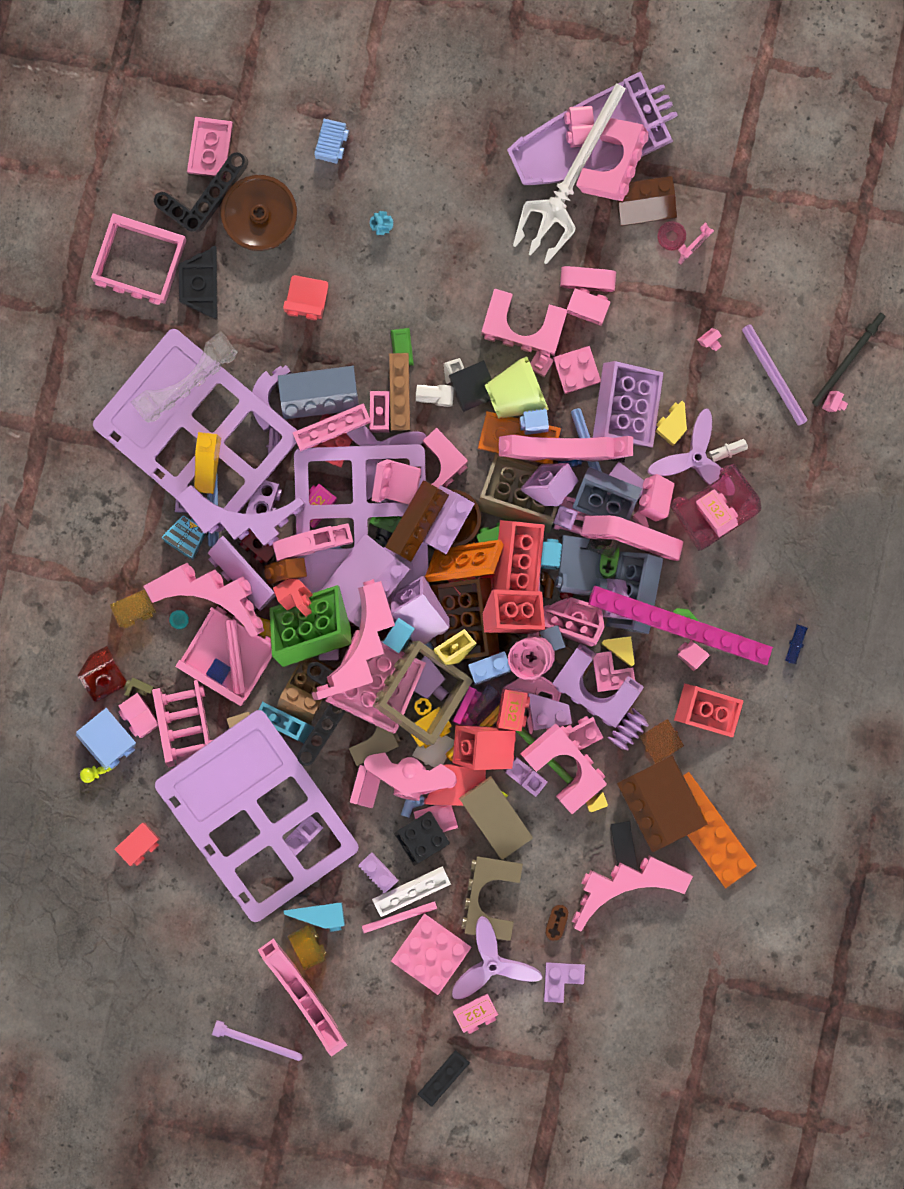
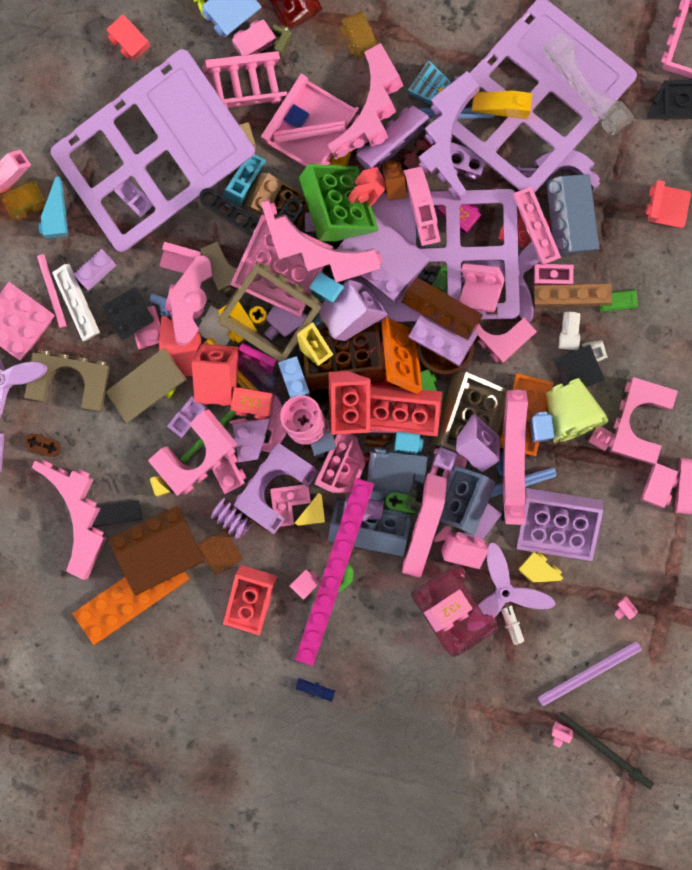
camera: 80 degrees right, 0 degrees up
teal tile [169,610,189,630] -> none
bright pink plate [553,346,601,394] -> none

